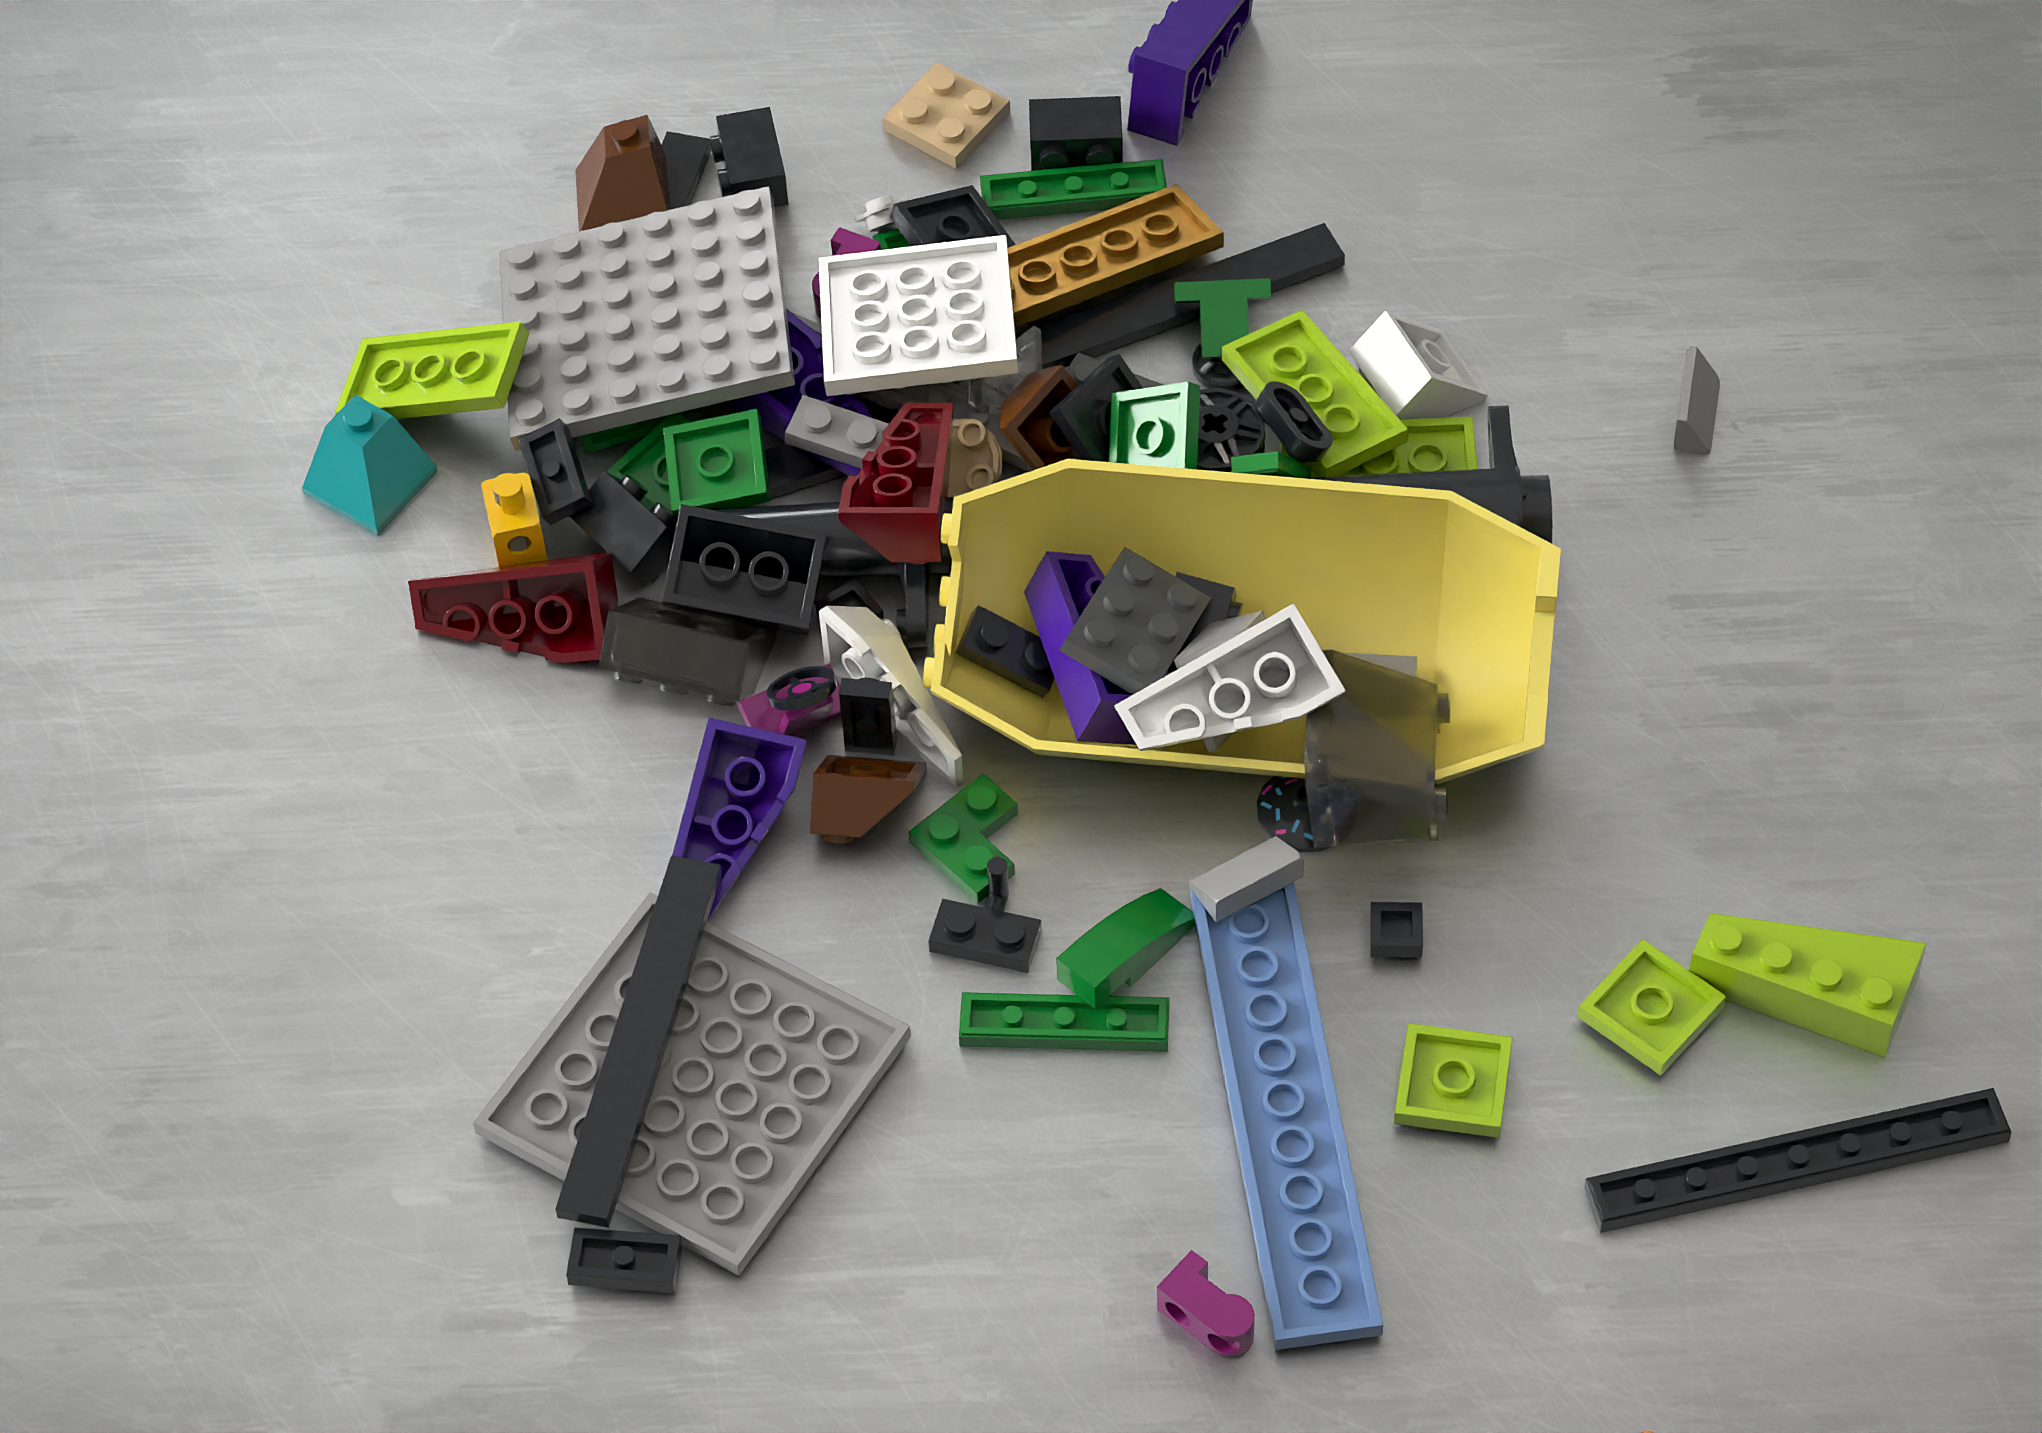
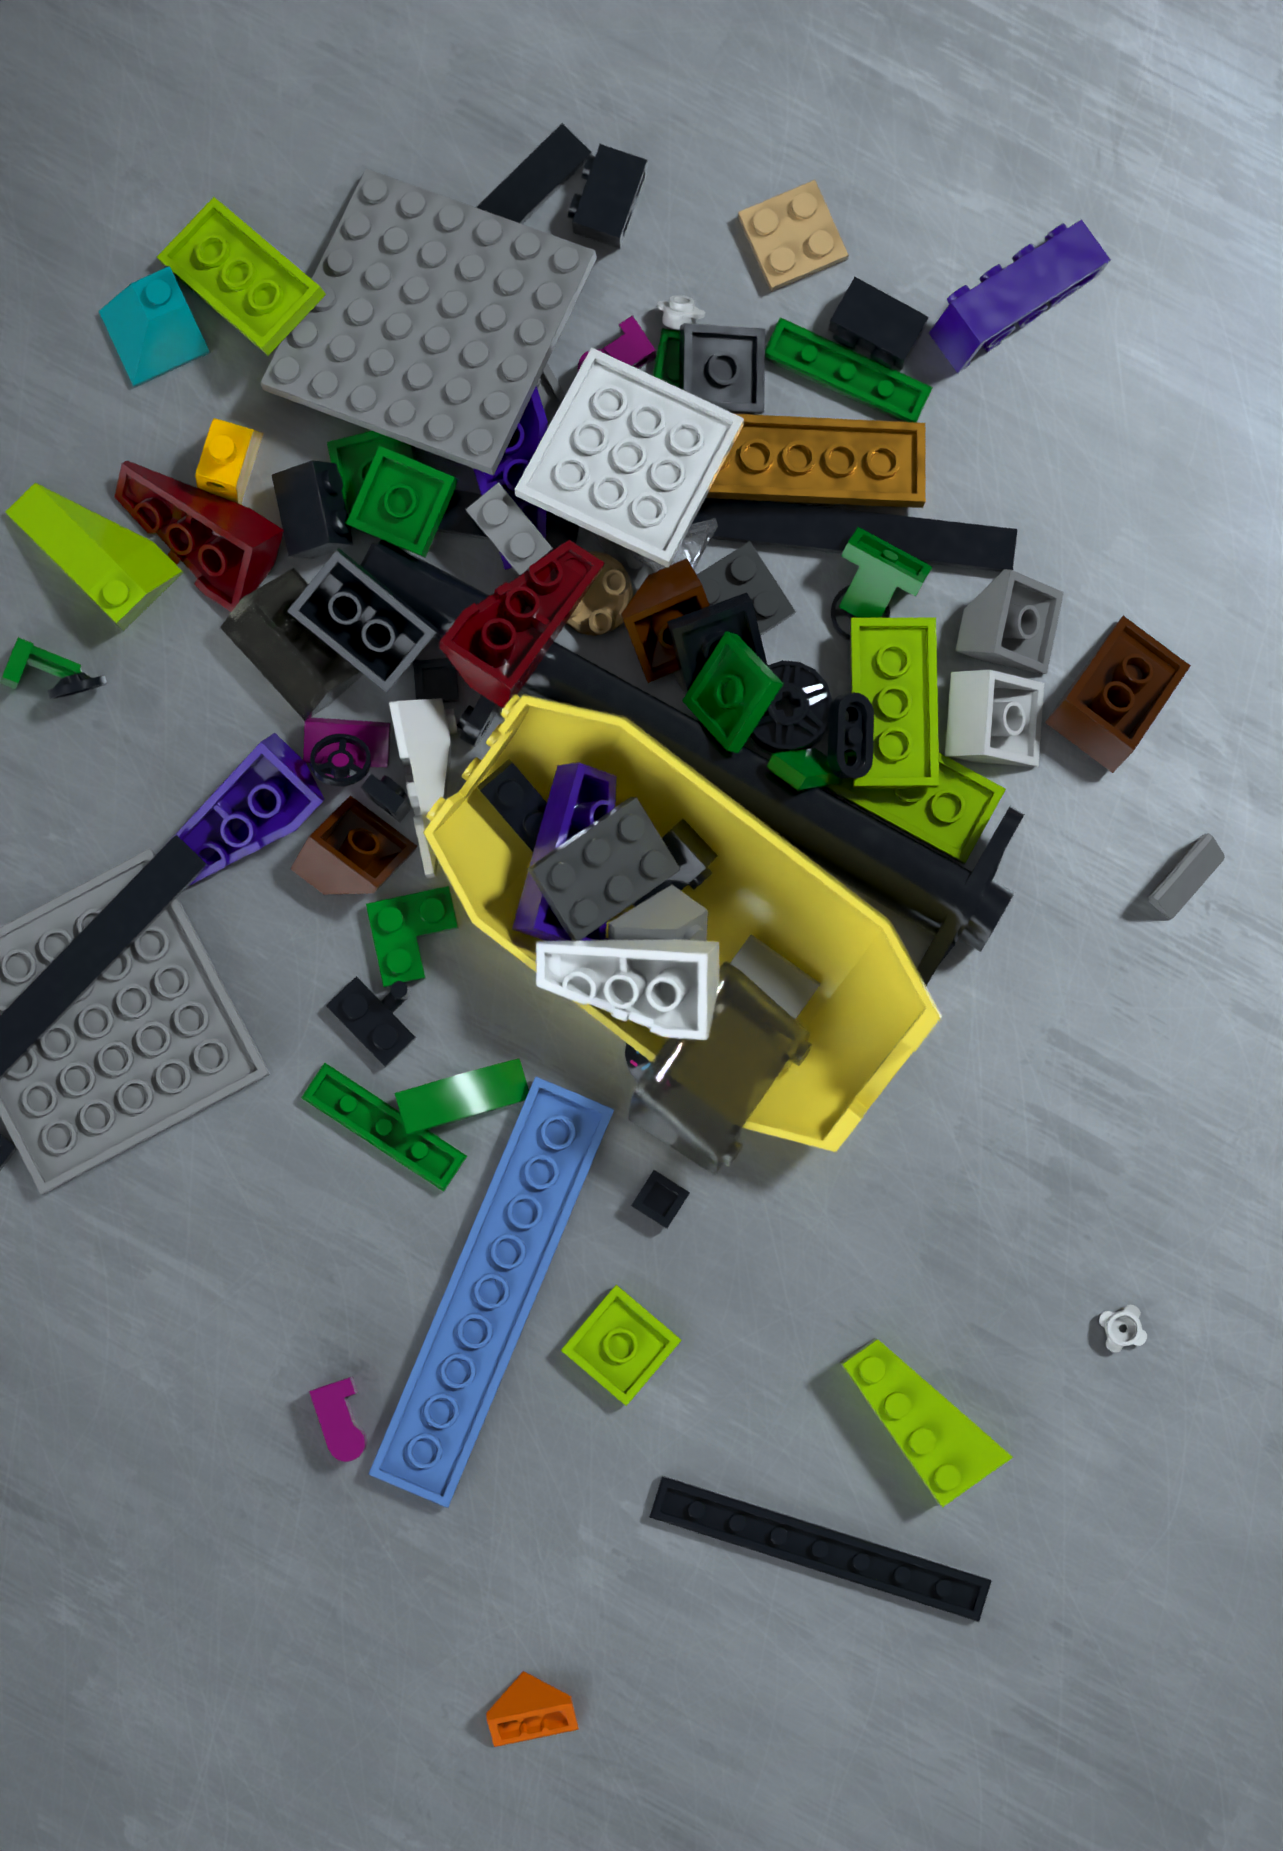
camera: 30 degrees right, 30 degrees up
black plate [518,418,593,525] -> none
reddish brown slope [575,115,669,232] -> none
light grey slope [1189,836,1304,922] -> none
lime plate [1577,939,1726,1076] -> none
none -> green piece [0,637,107,699]
none -> lime wedge [5,483,184,631]
none -> light grey slope [955,569,1064,674]
none -> reddish brown slope [1045,615,1191,773]
none -> white plate [1099,1304,1147,1352]

